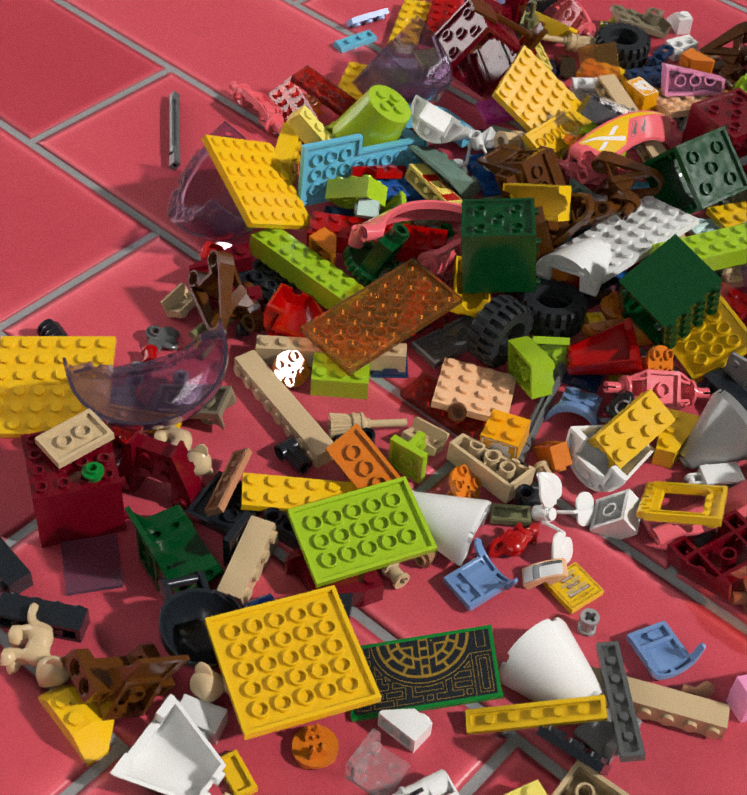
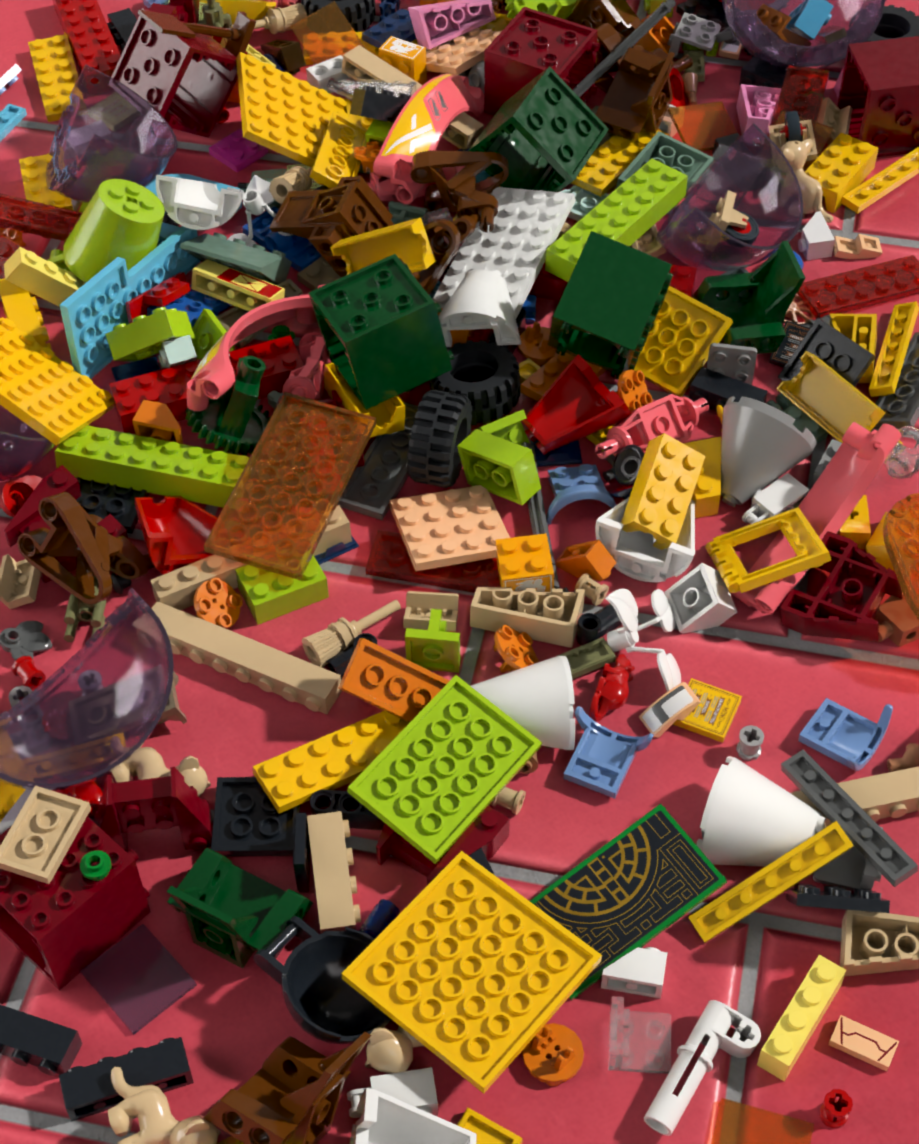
camera: 25 degrees left, 5 degrees up
nougat tile [204,448,252,516] -> none
black piece [274,437,312,475] -> none
reddish brown tile [447,402,467,422] -> none

